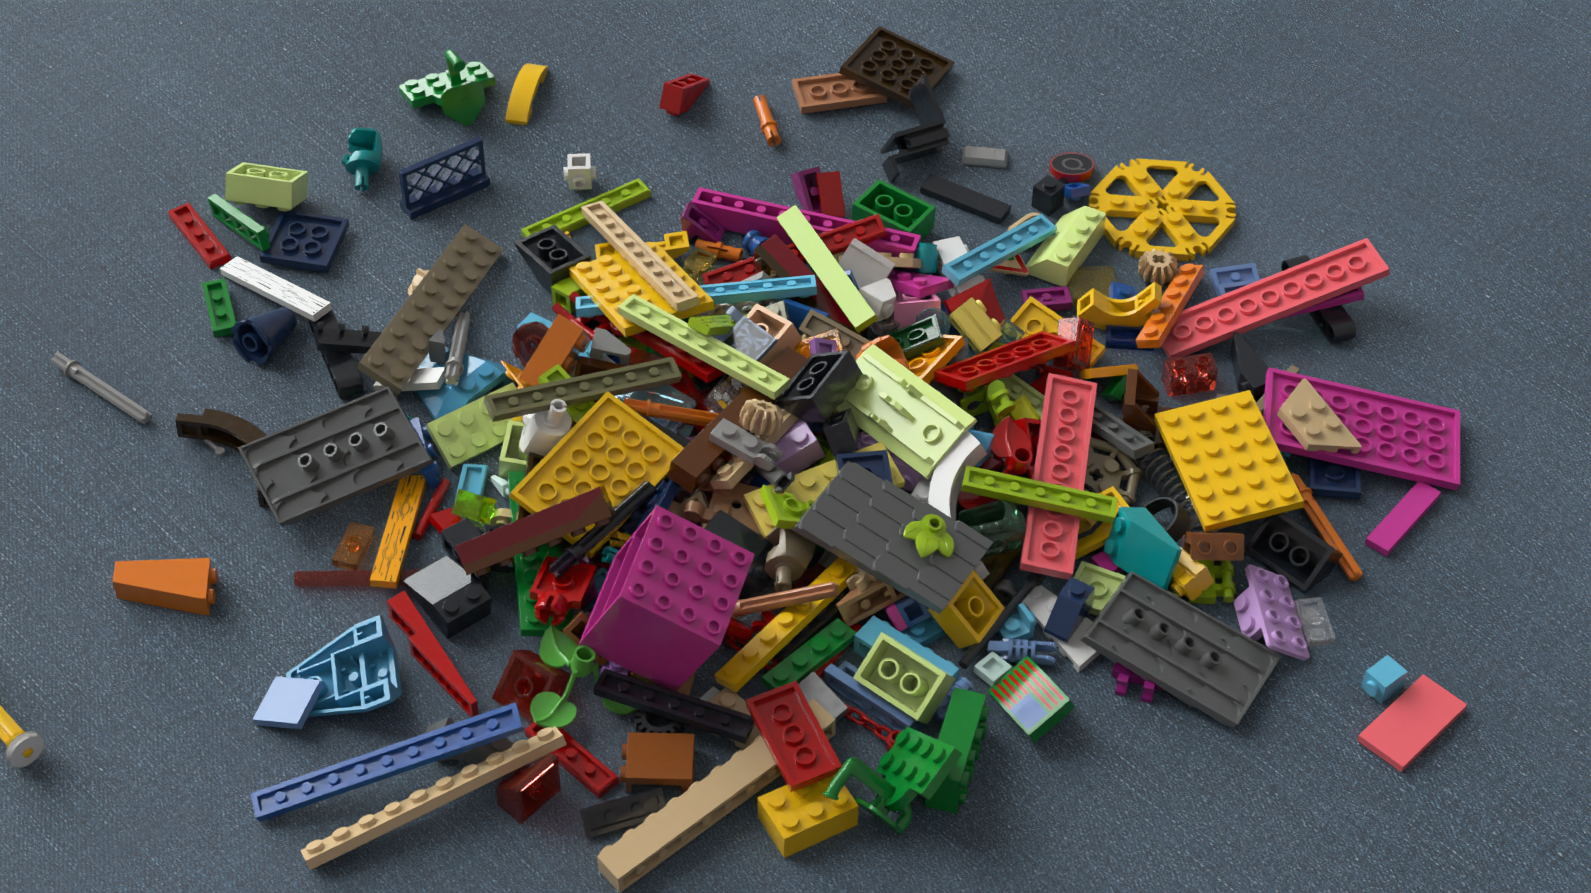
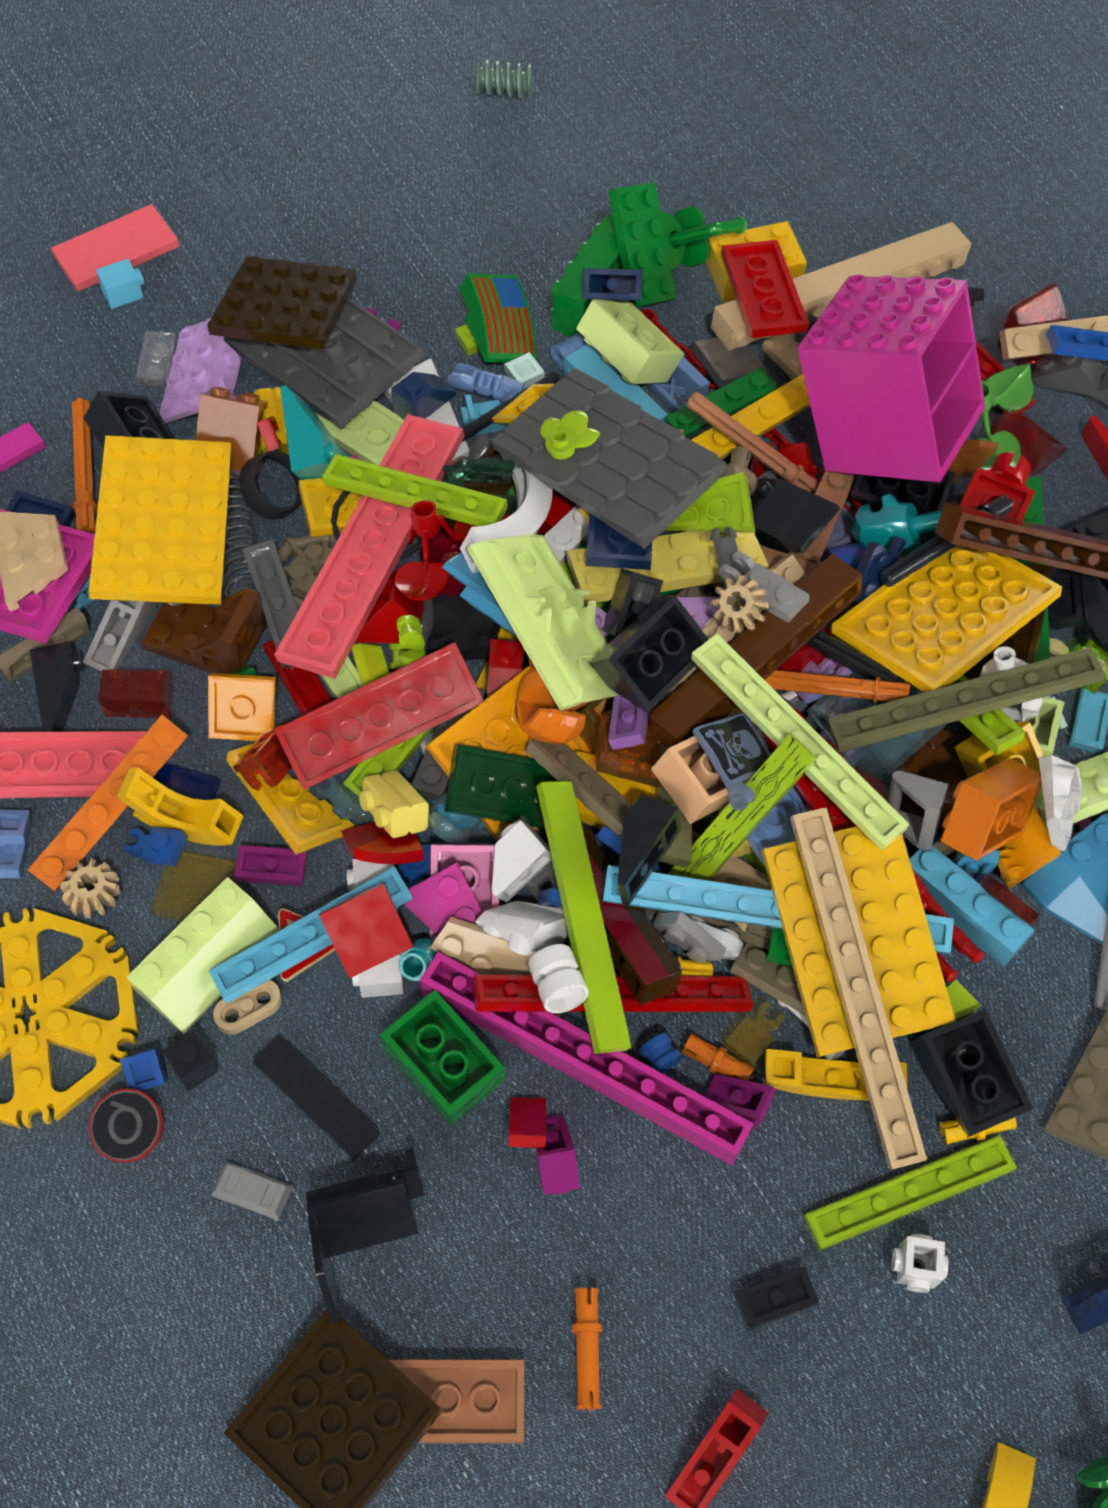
camera: 170 degrees left, 15 degrees up
none -> dark brown plate [207,256,357,349]
none -> tile [257,416,281,452]
none -> red tile [319,883,413,979]
none -> white wheel [528,944,589,1013]
none -> dark blue slope [582,268,642,300]
none -> black slope [617,794,682,907]
none -> black plate [734,1266,820,1331]
none -> white slope [1039,755,1082,851]

